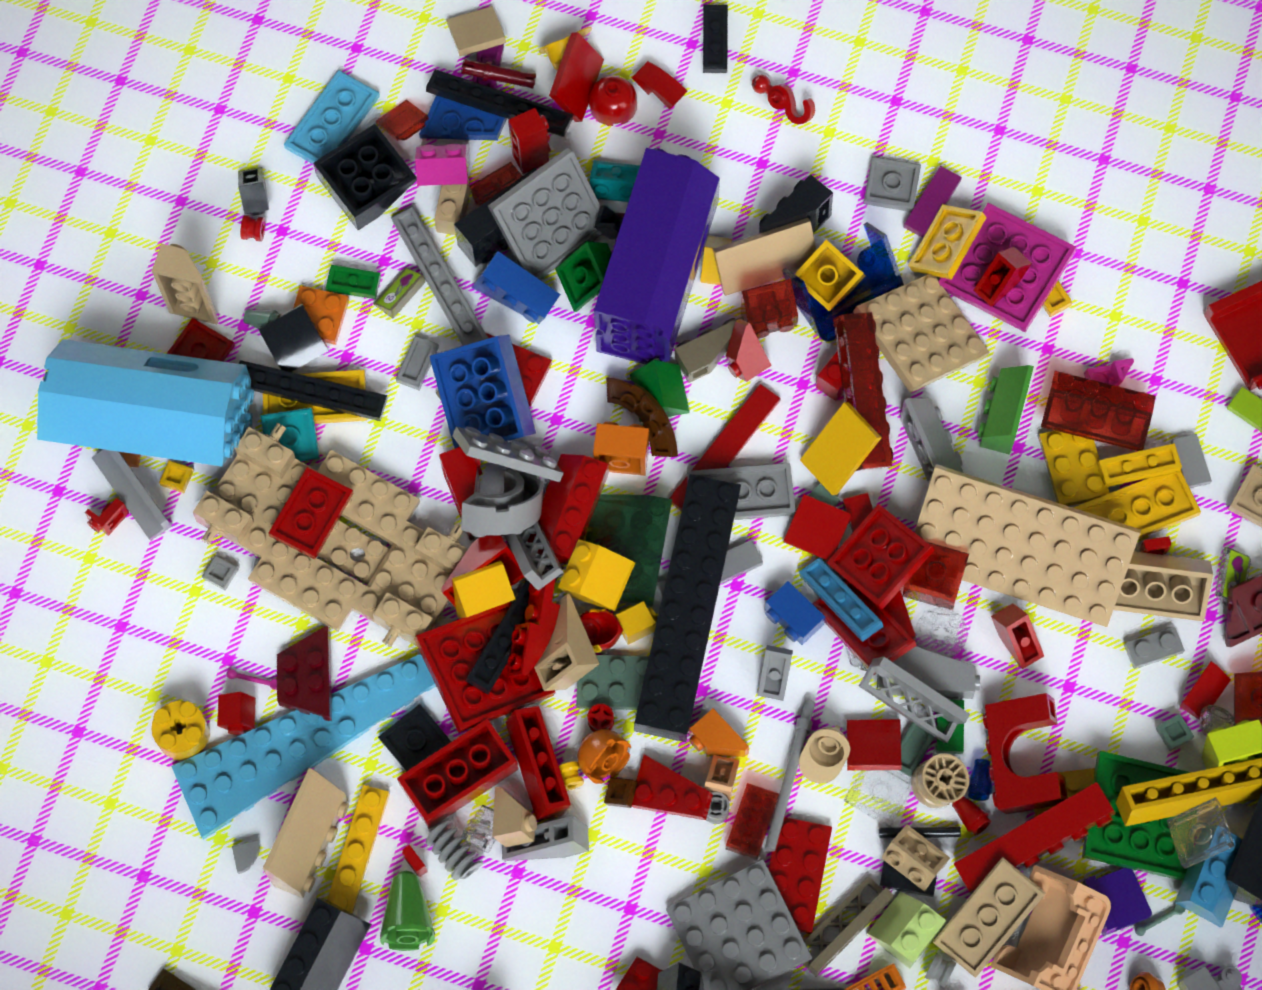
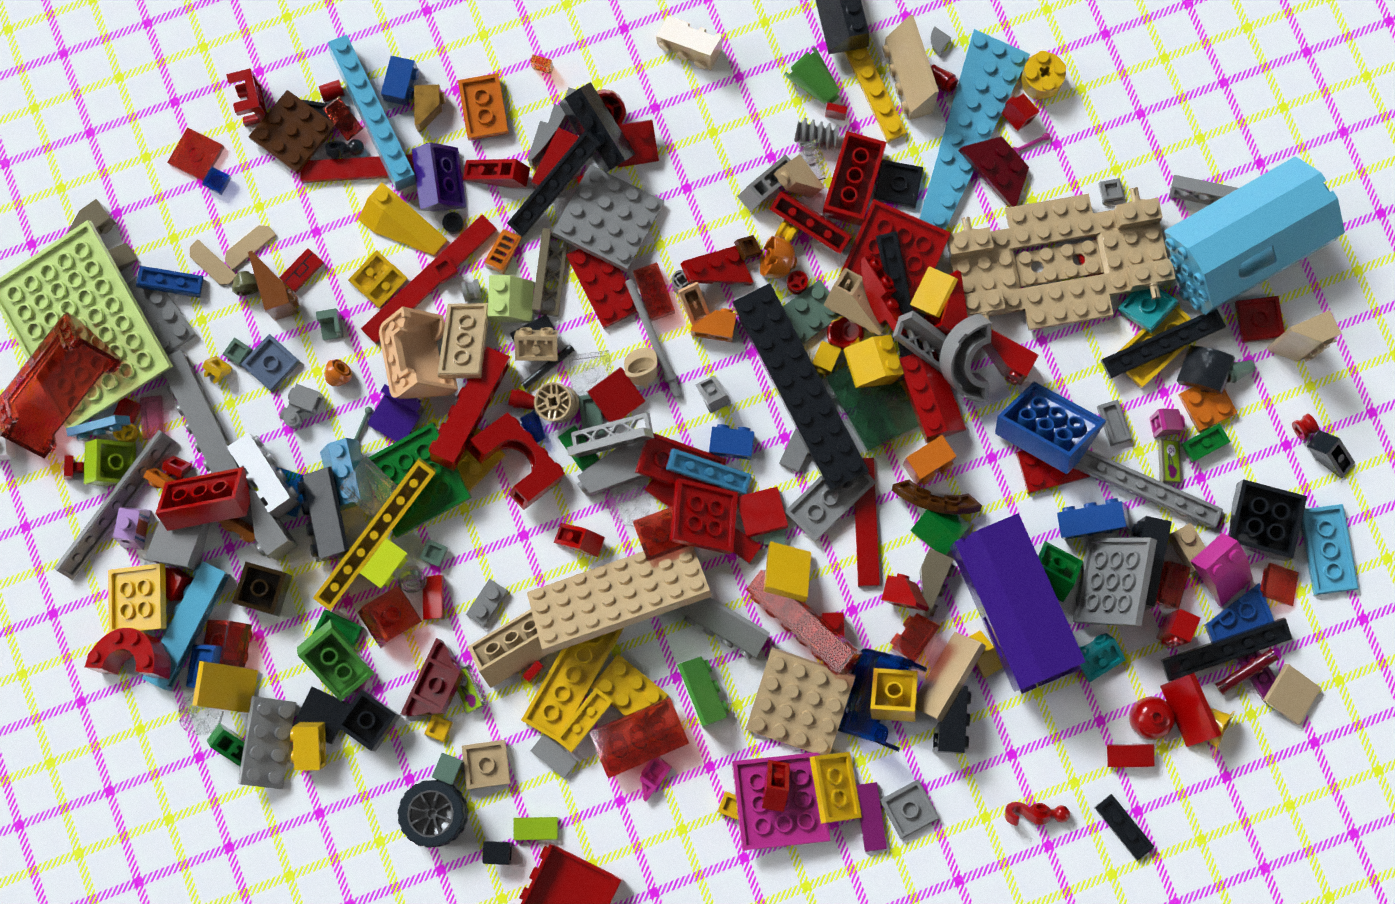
camera: 145 degrees right, 10 degrees up
red bracket [84,497,129,536] -> none
red plate [268,467,354,559] -> none
light grey plate [452,426,563,482] -> none
black panel [594,205,625,240] -> none
none -> red cone [931,64,958,93]
none -> dark pink slope [1149,408,1185,438]

